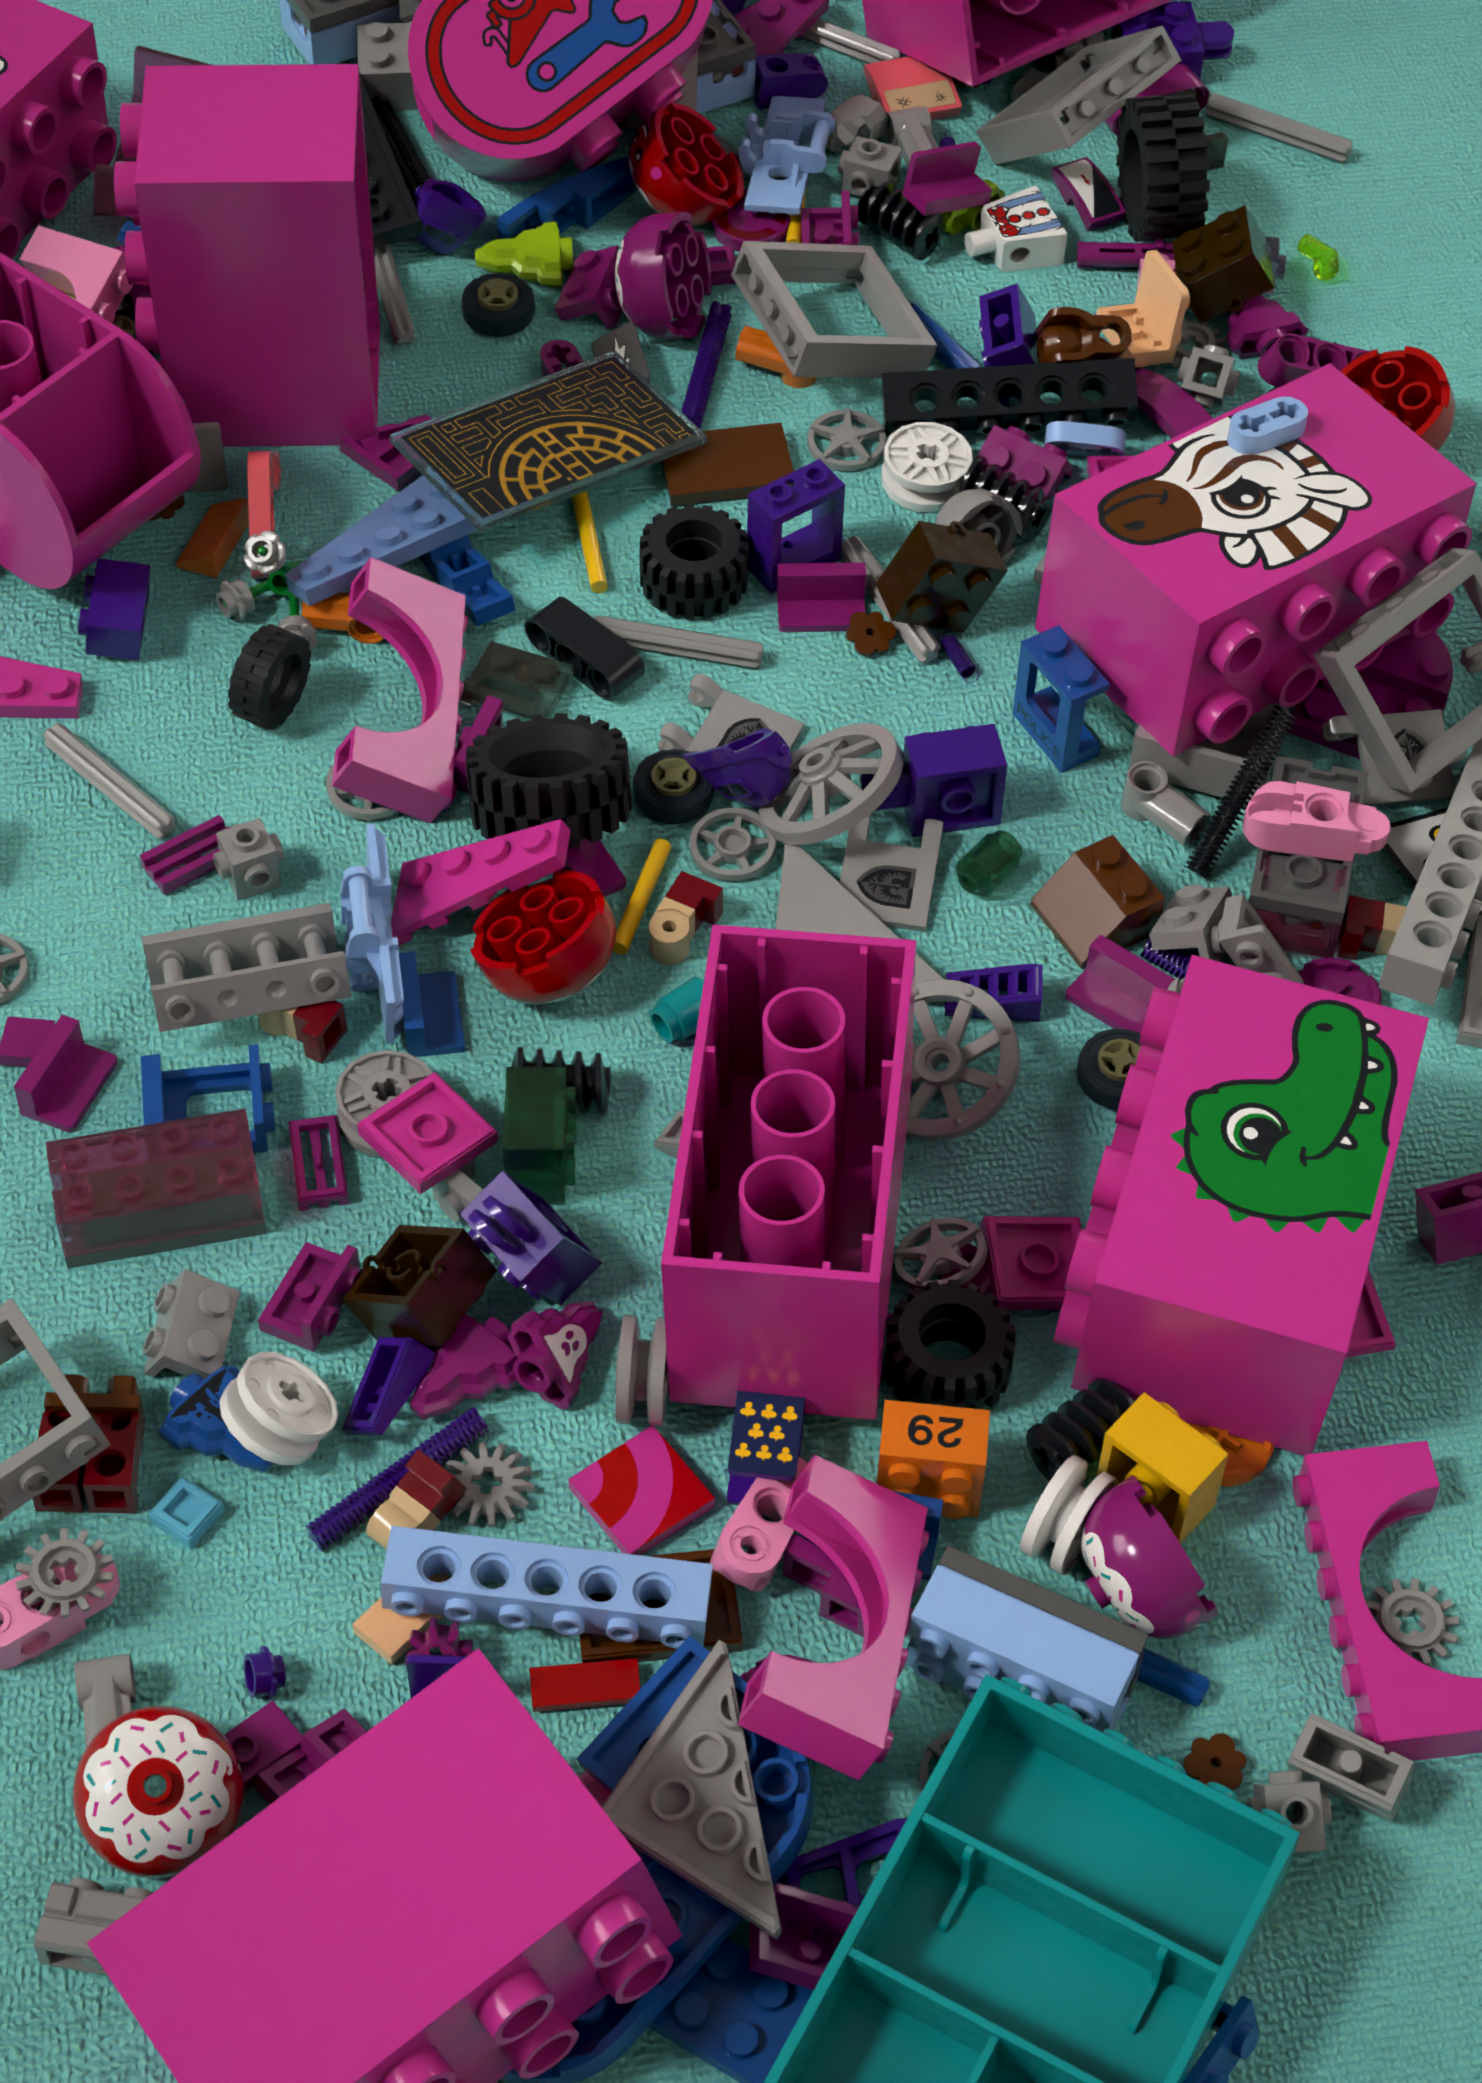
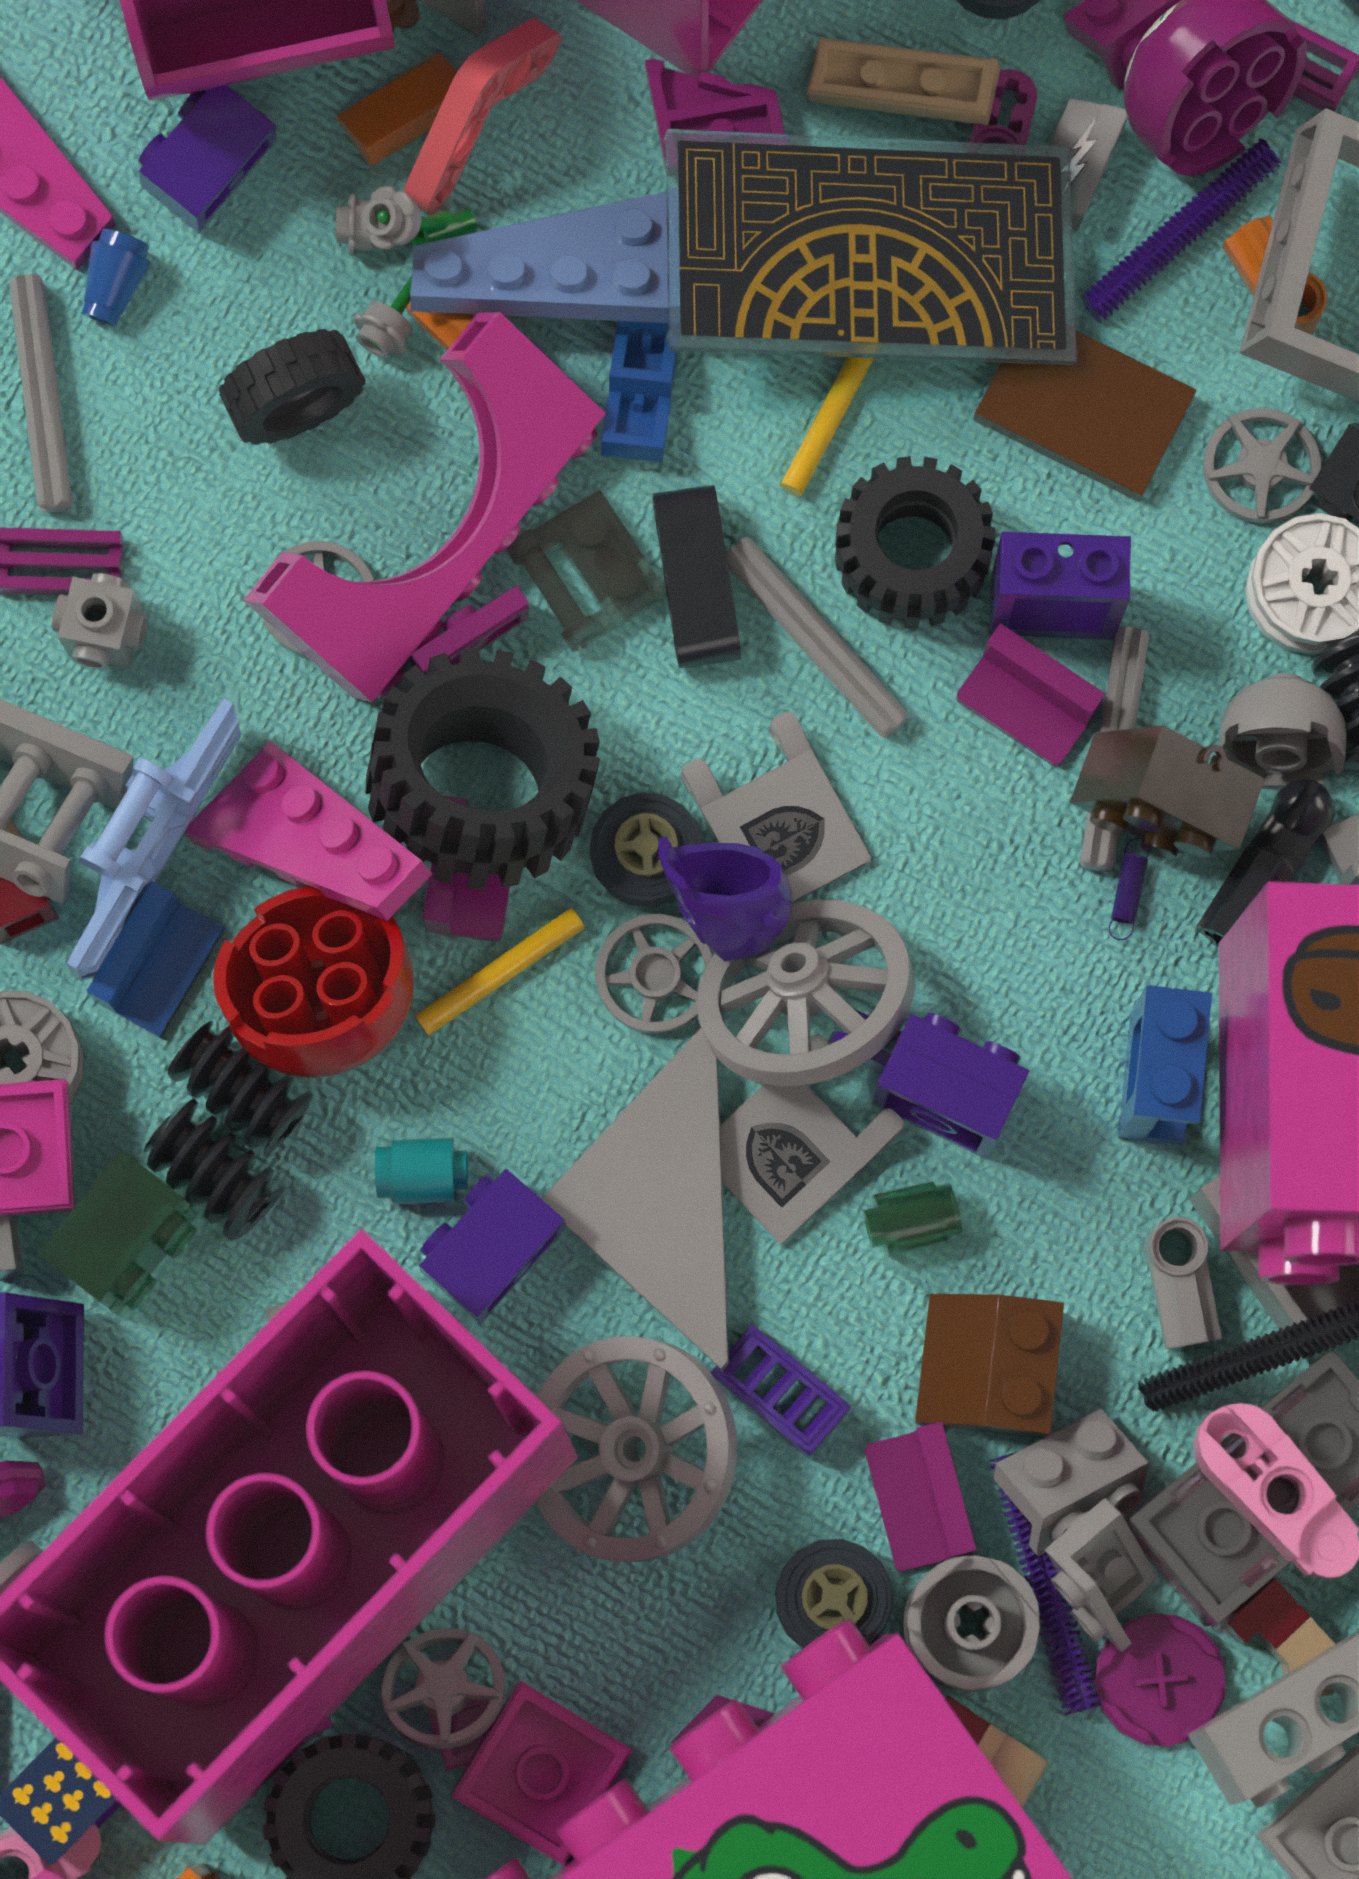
camera: 40 degrees right, 25 degrees up
leg [649,871,723,965] -> none
reddish brown plant [845,611,896,656] -> none
none -> blue cone [81,229,151,326]
none -> black piece [167,1021,314,1156]
none -> tan tile [807,38,1000,125]
none -> black piece [1197,779,1335,947]

